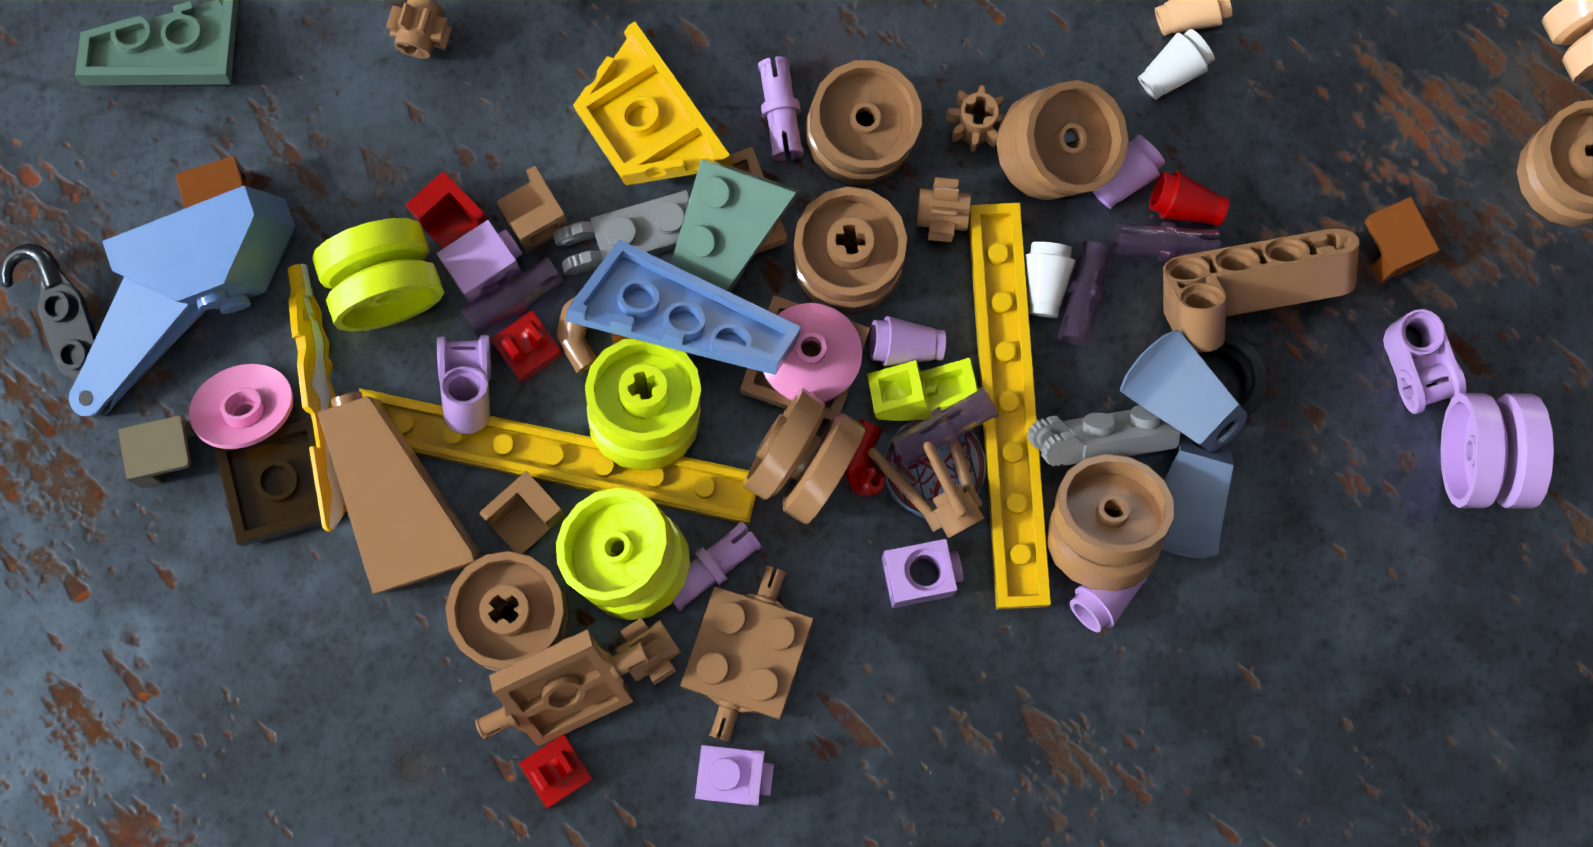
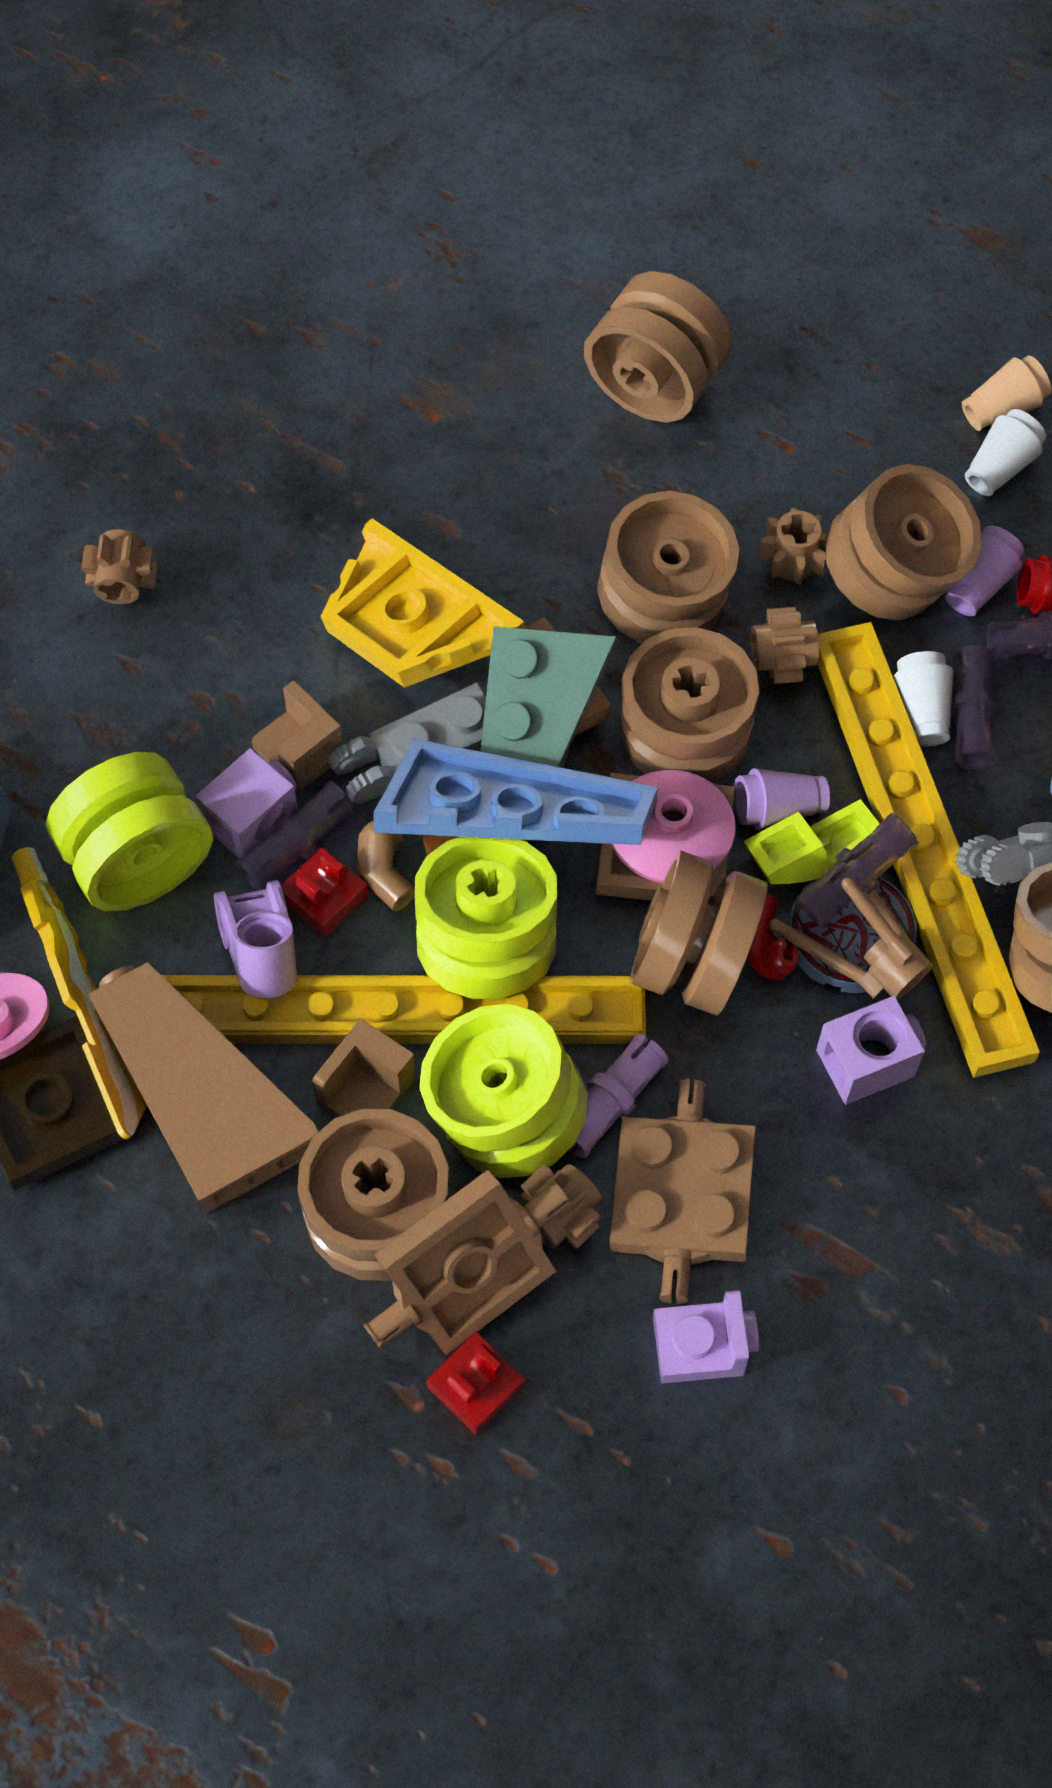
camera: 10 degrees left, 15 degrees down
red panel [405,171,487,249] -> none
lavender pin [758,56,804,162] -> none

